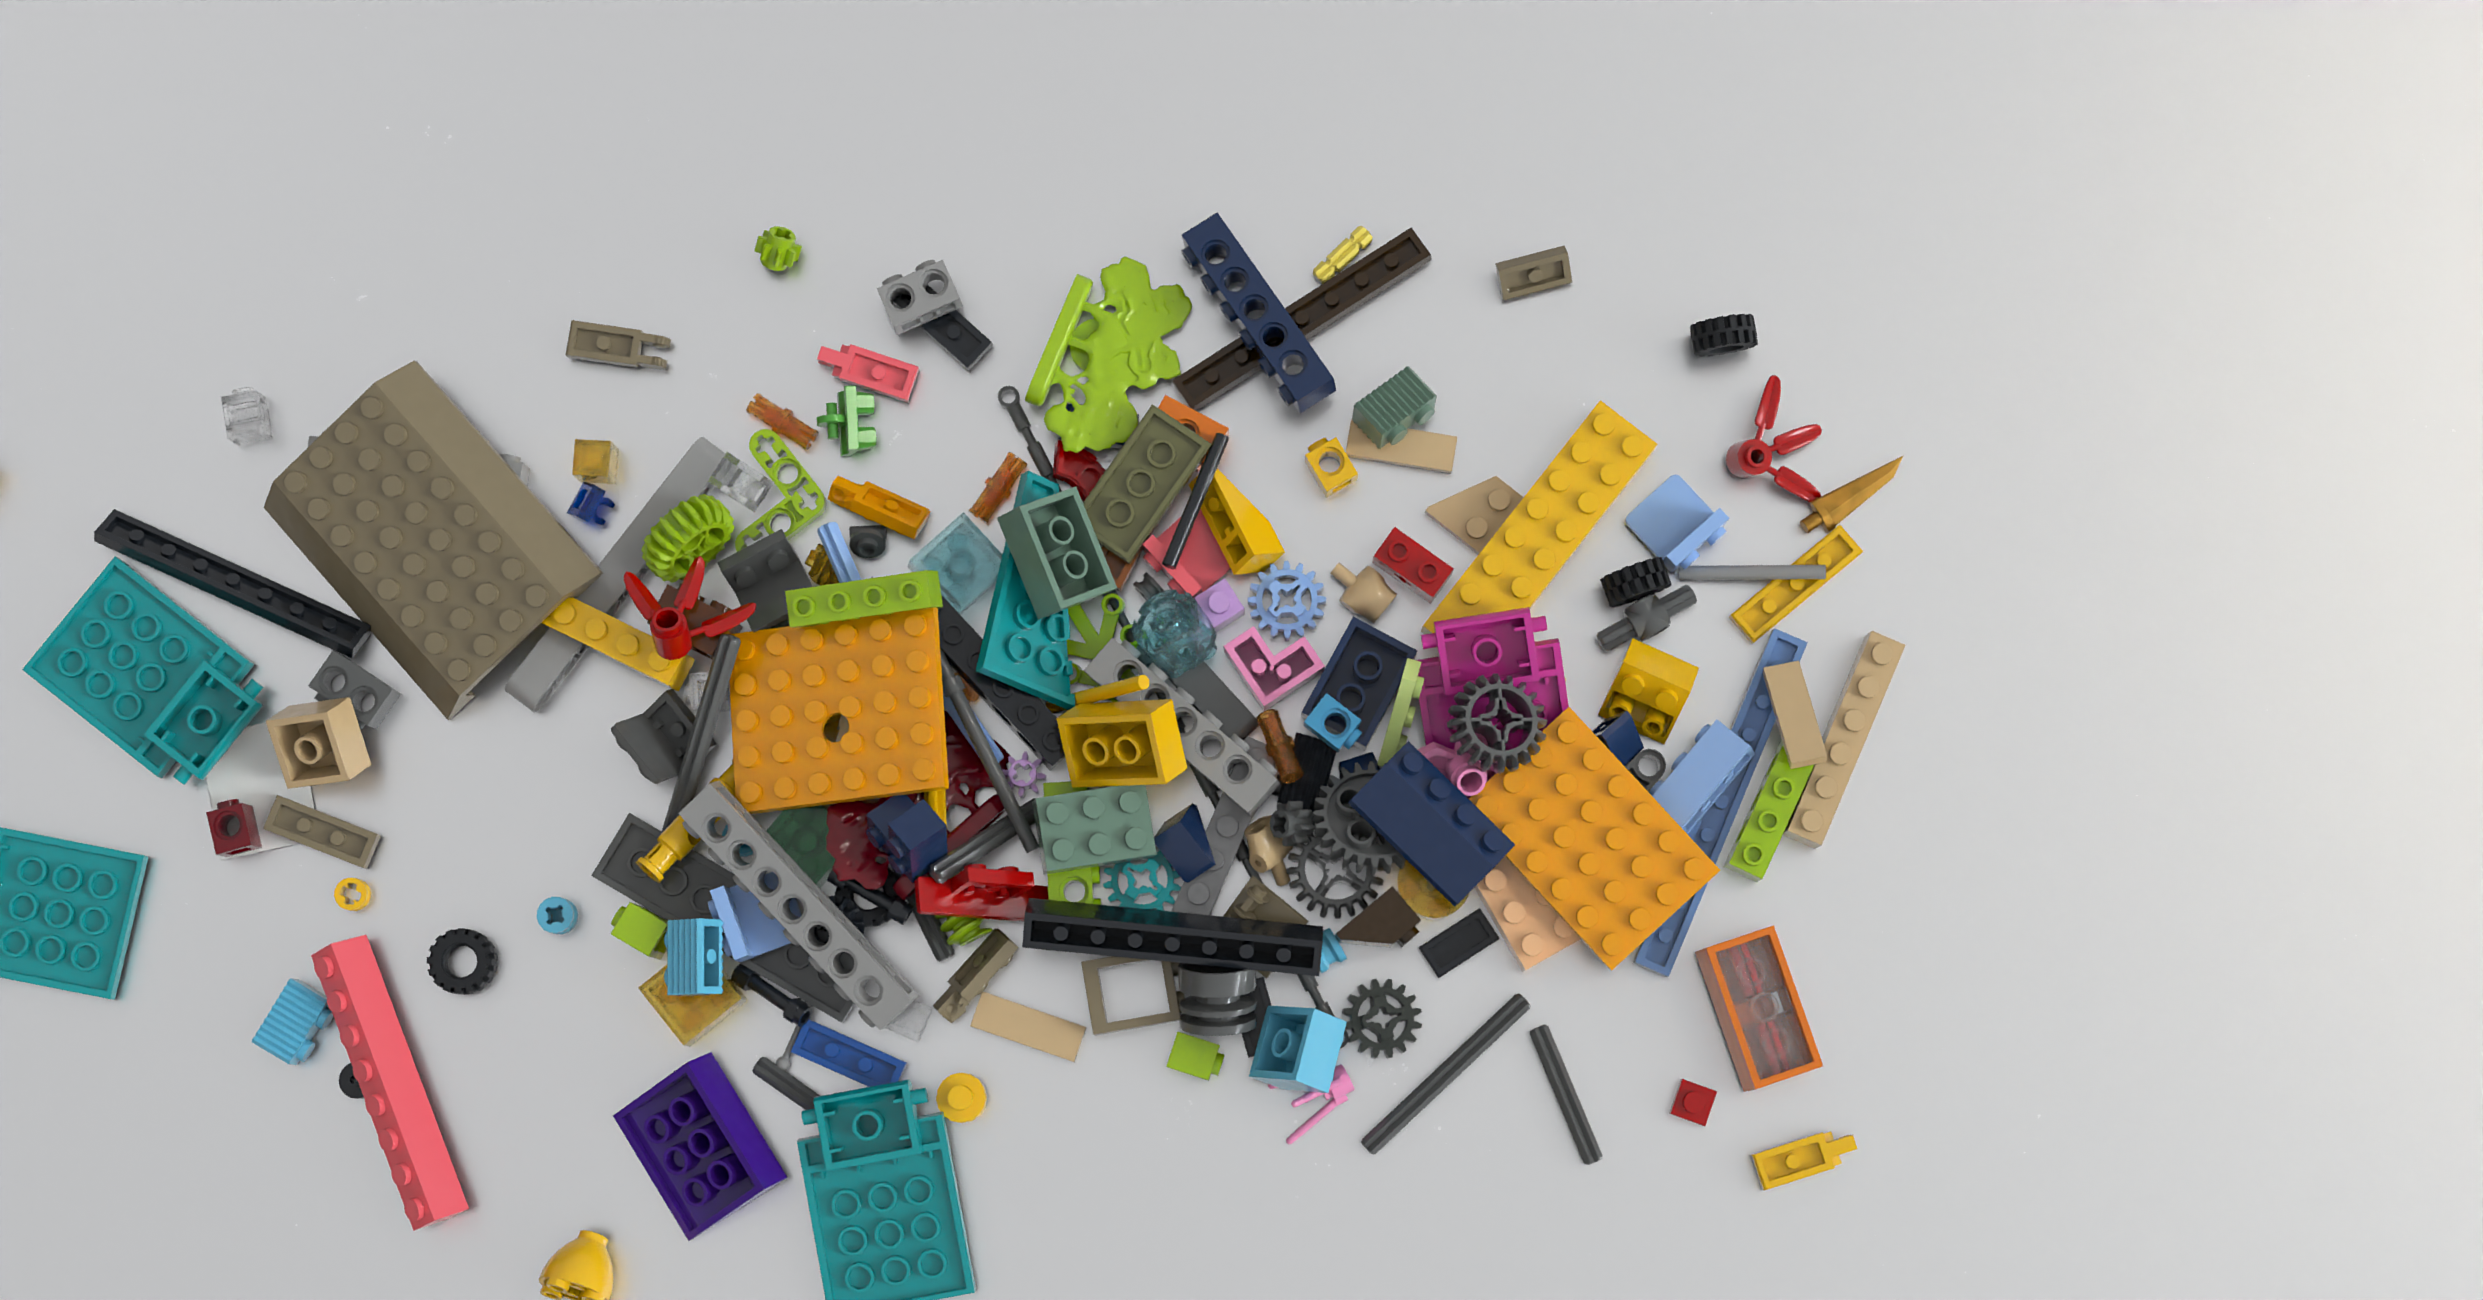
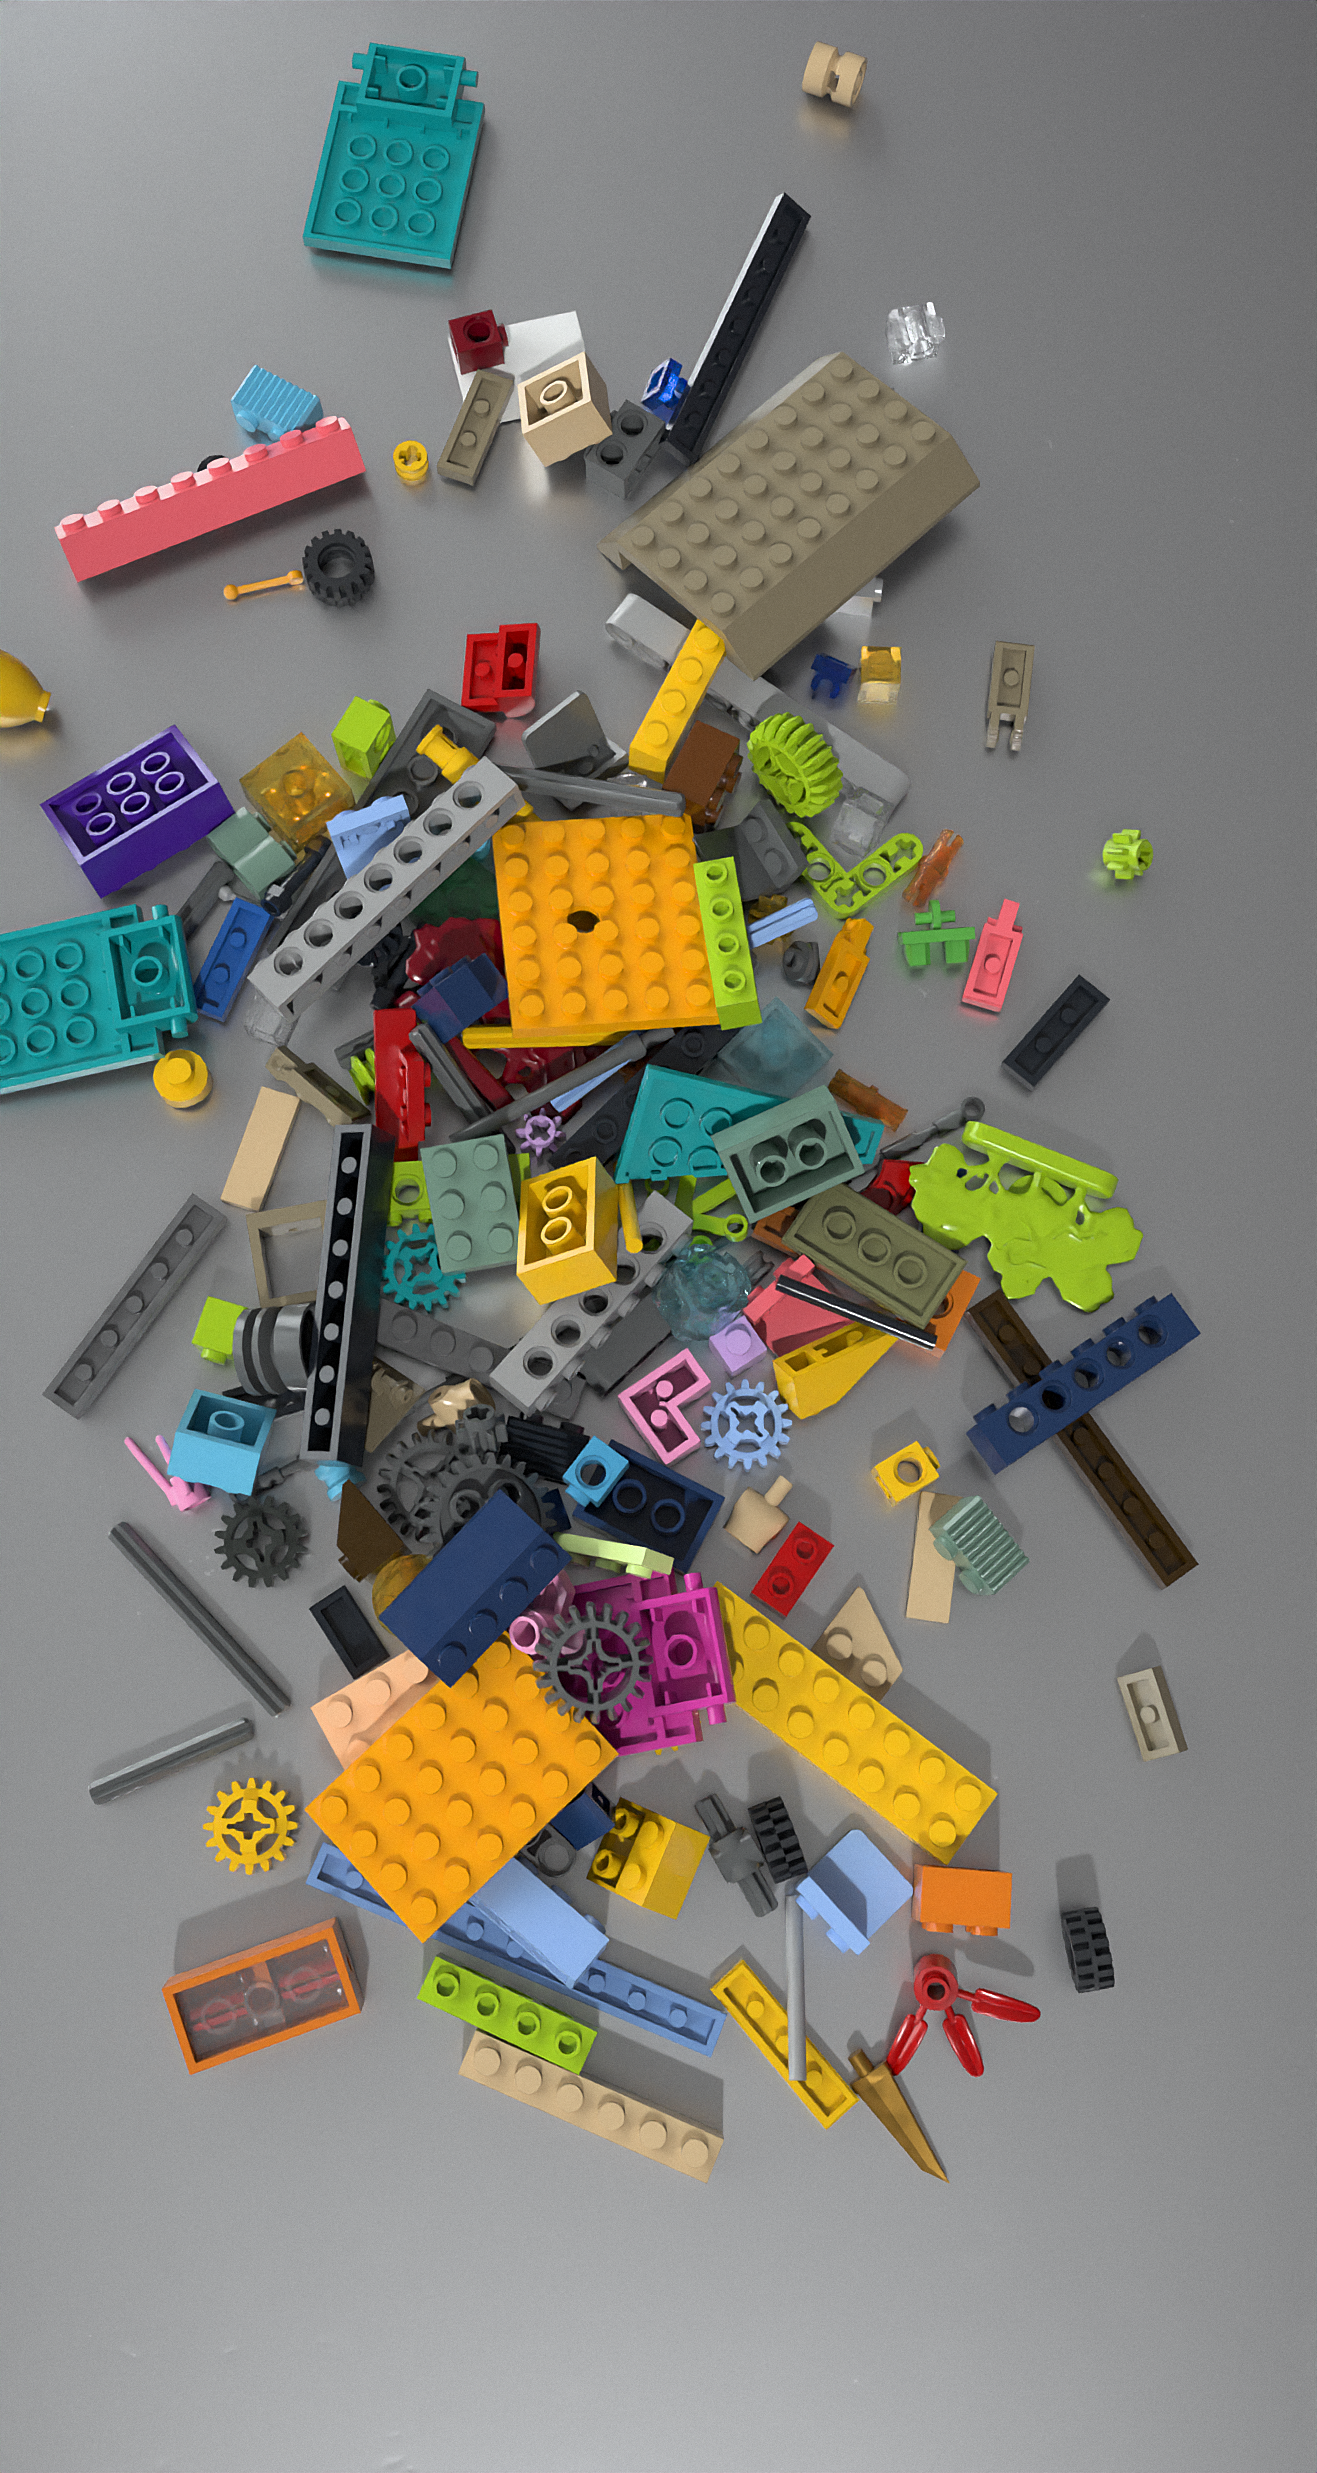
camera: 85 degrees right, 5 degrees down
teal plate [22,556,264,785] -> none
medium azure wheel [537,897,579,935] -> none
red plant [624,556,756,660] -> none
medium azure brick [664,918,724,996] -> none
light grey brick [876,260,963,335] -> none
dark blue slope [1154,803,1216,883] -> none
clear orange pin [1256,709,1304,784] -> none
light yellow axle [1313,226,1373,284] -> none
red plate [1669,1079,1717,1126] -> none
yellow hinge [1751,1131,1857,1190] -> none
tan tile [1763,661,1827,769] -> none
none -> flat silver plate [42,1193,228,1420]
none -> yellow gear [203,1778,300,1875]
none -> sand green brick [207,806,297,902]
none -> light orange hinge [224,570,304,600]
none -> red brick [461,623,541,718]
none -> clear blue tile [640,357,688,411]
none -> orange brick [911,1864,1012,1936]

